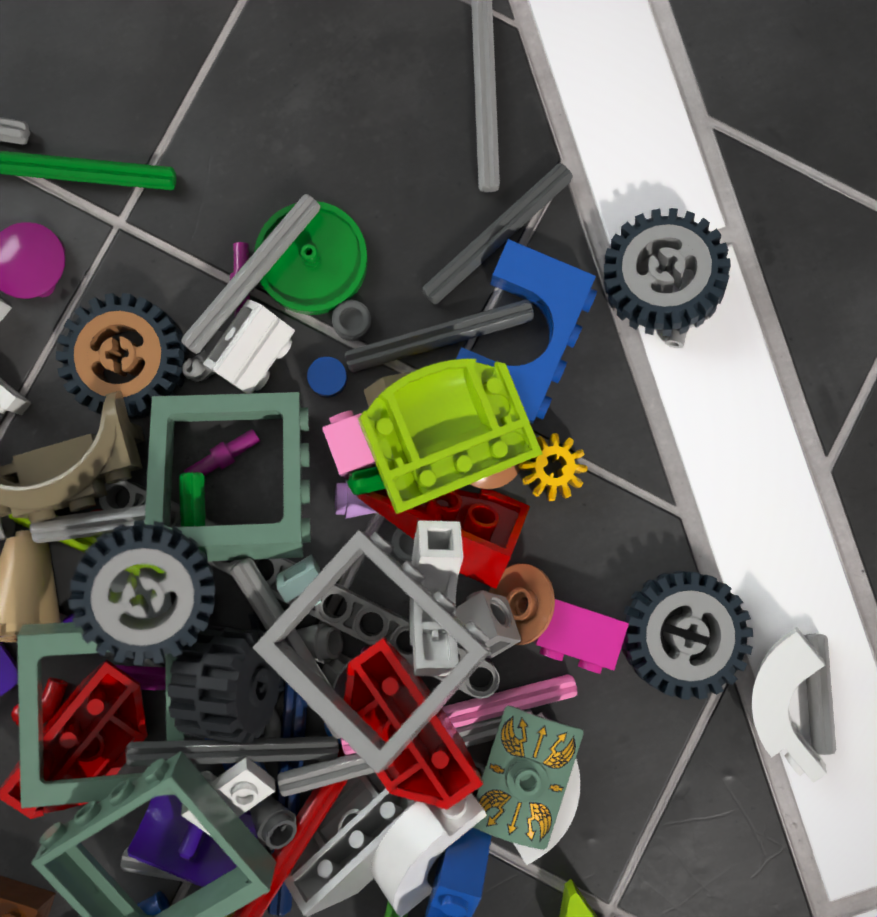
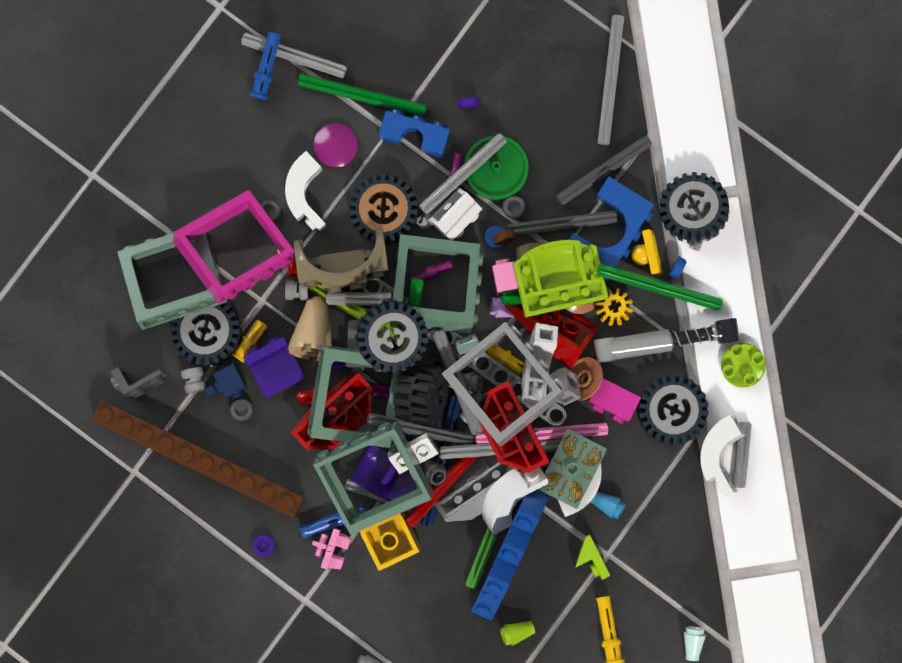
camera: 20 degrees right, 0 degrees up
none -> blue arch [378,109,450,158]
none -> dark purple tile [457,97,480,109]
none -> yellow pin [484,343,524,376]
none -> reddish brown tile [493,229,516,246]
none -> dark azure cone [591,491,626,520]
none -> piece [593,318,740,363]
none -> green axle [596,263,723,311]
none -> yellow tile [631,229,663,276]
none -> blue tile [668,256,687,279]
none -> lime dish [721,343,766,388]

